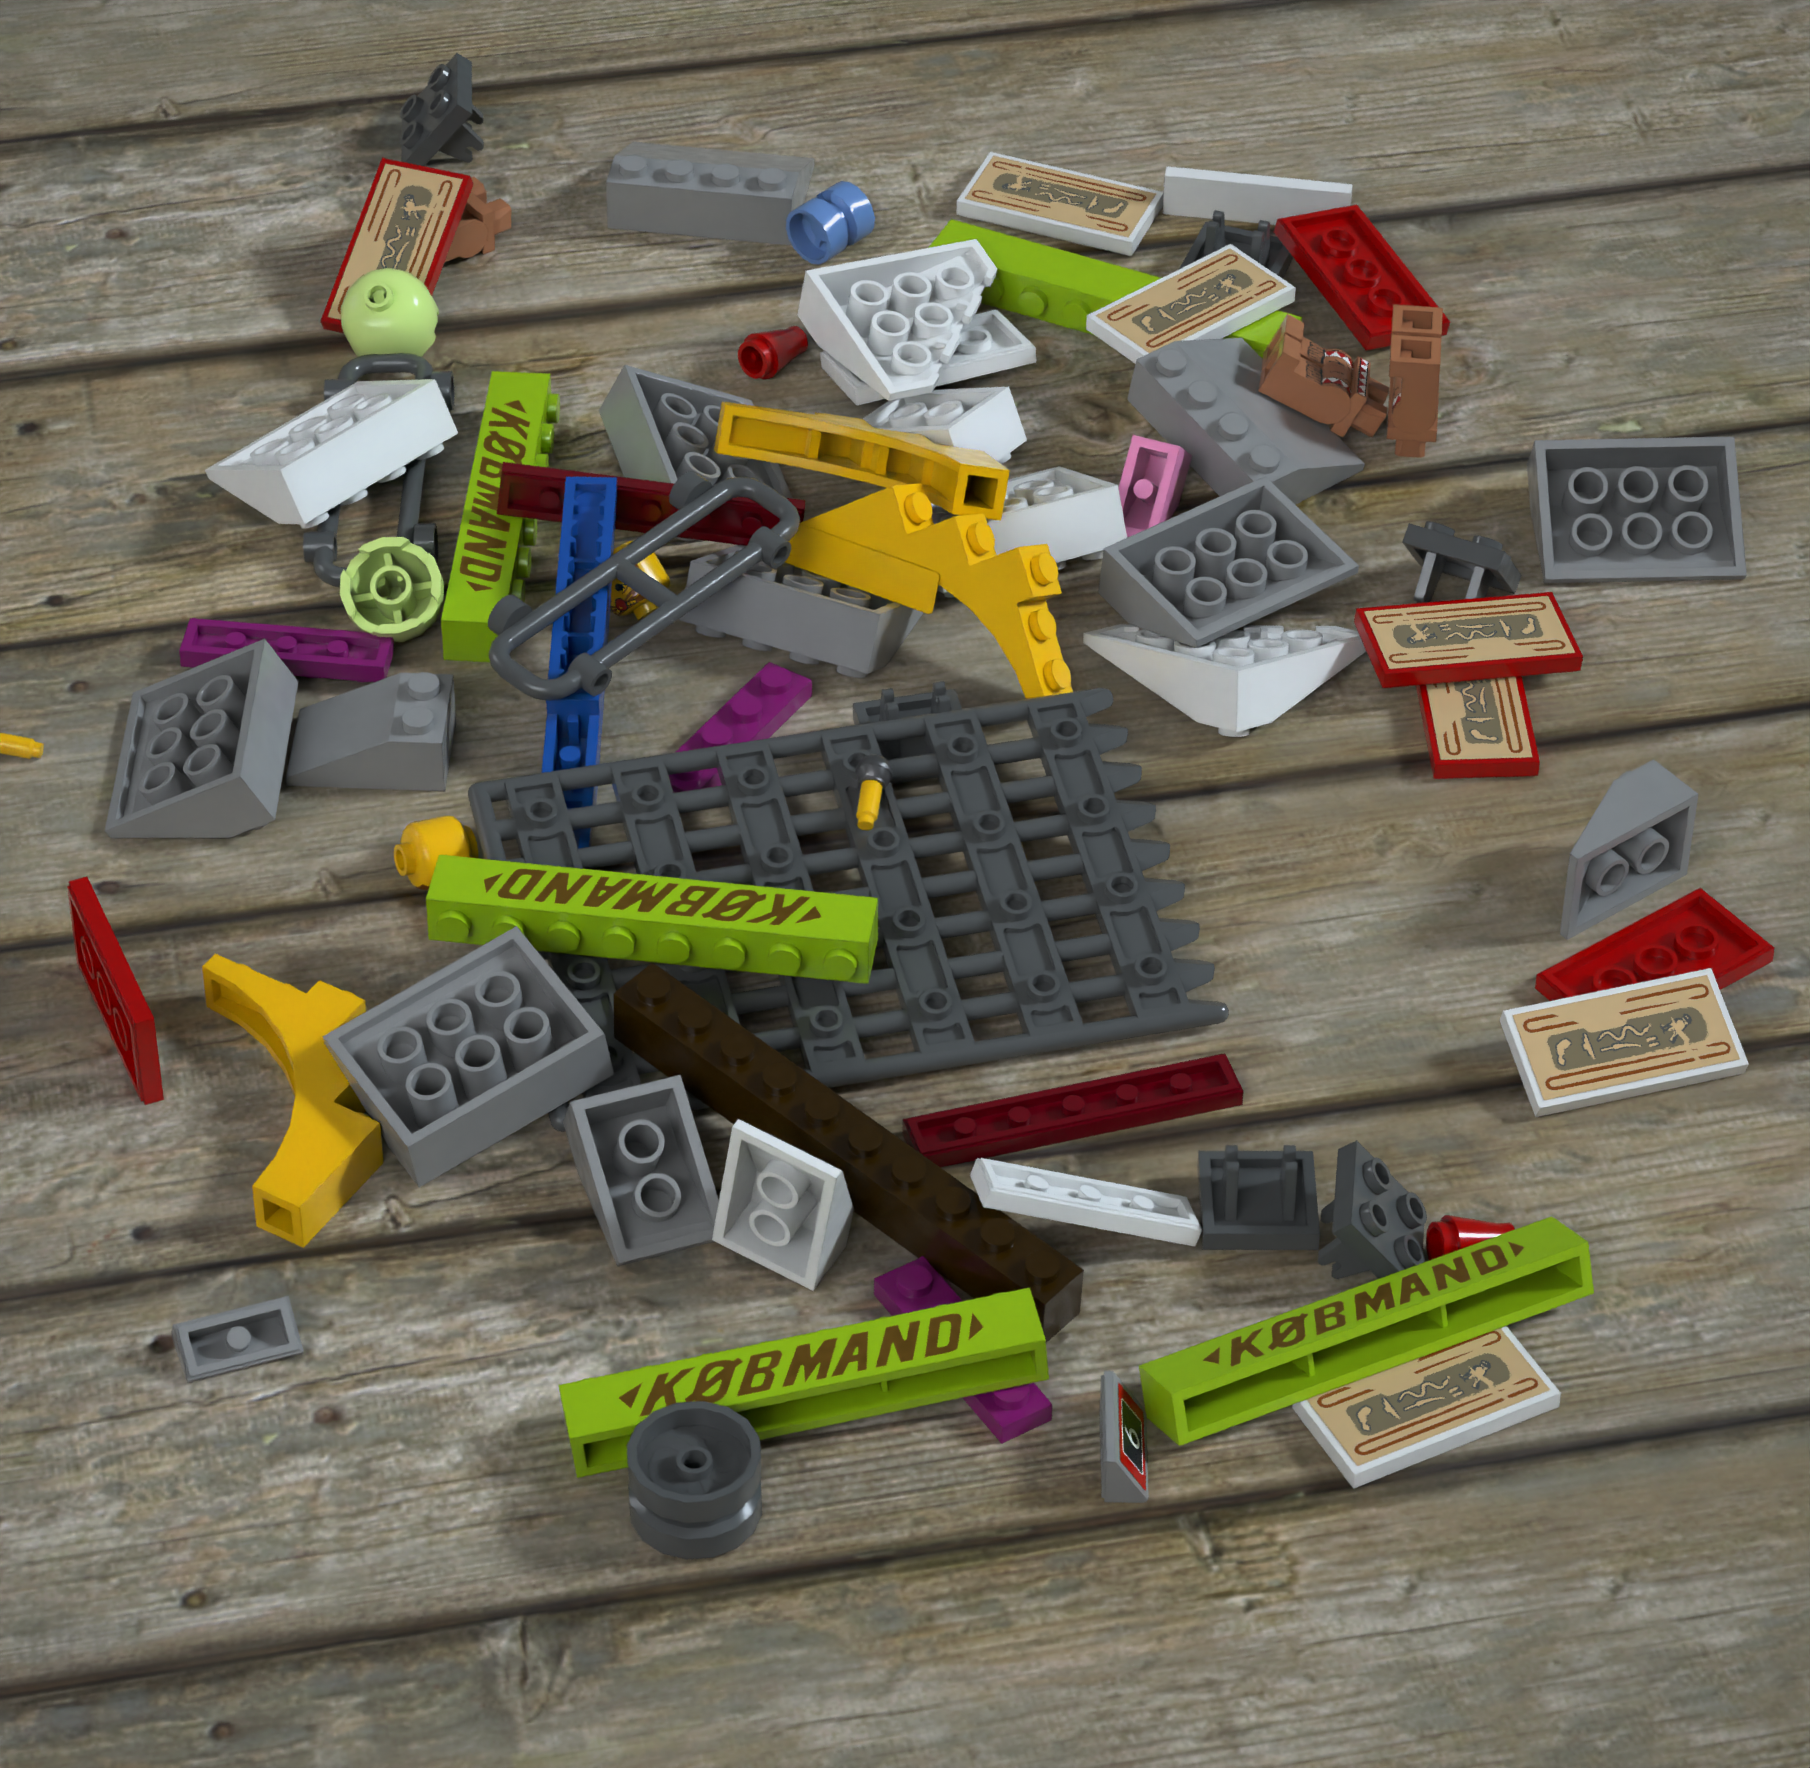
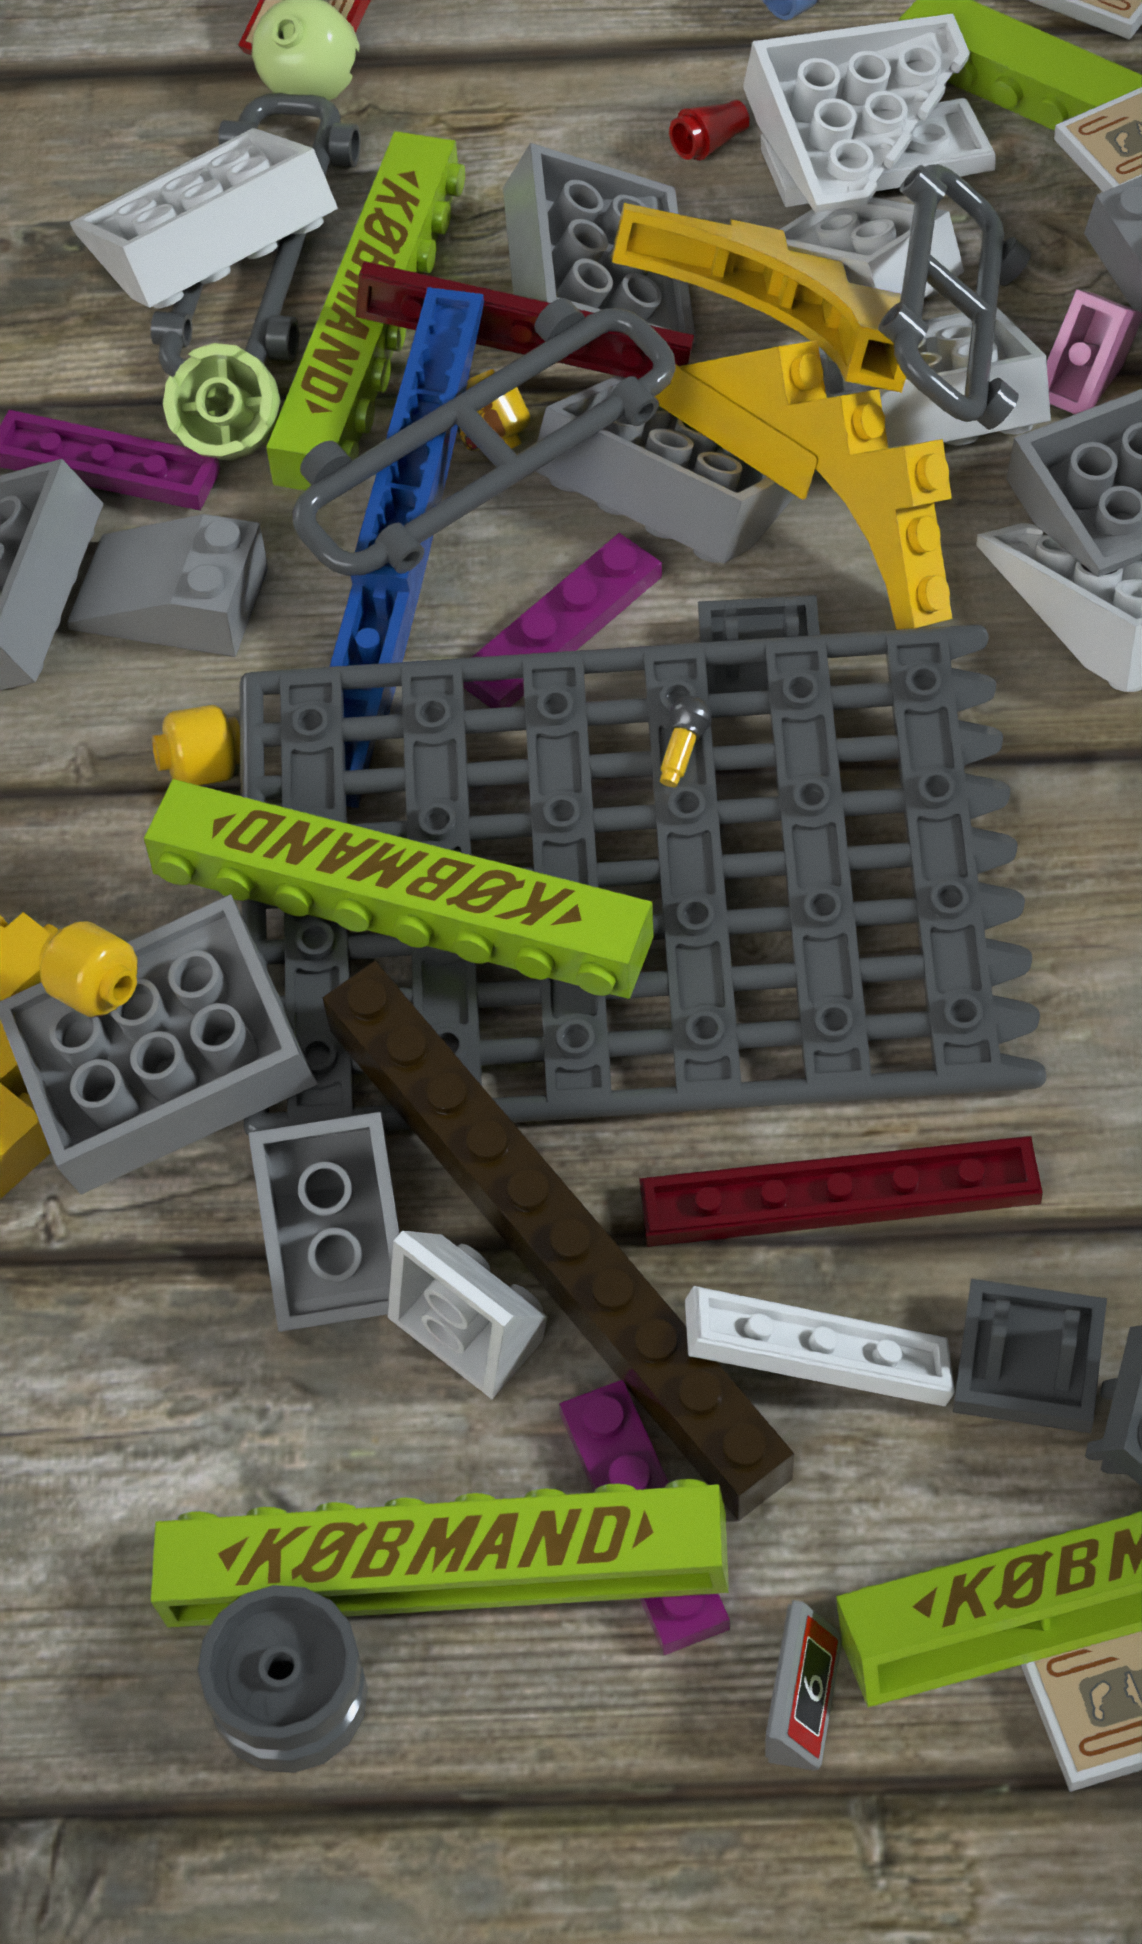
camera: 15 degrees right, 15 degrees up
none -> yellow head [39,921,137,1017]
none -> dark grey bar [878,164,1031,430]

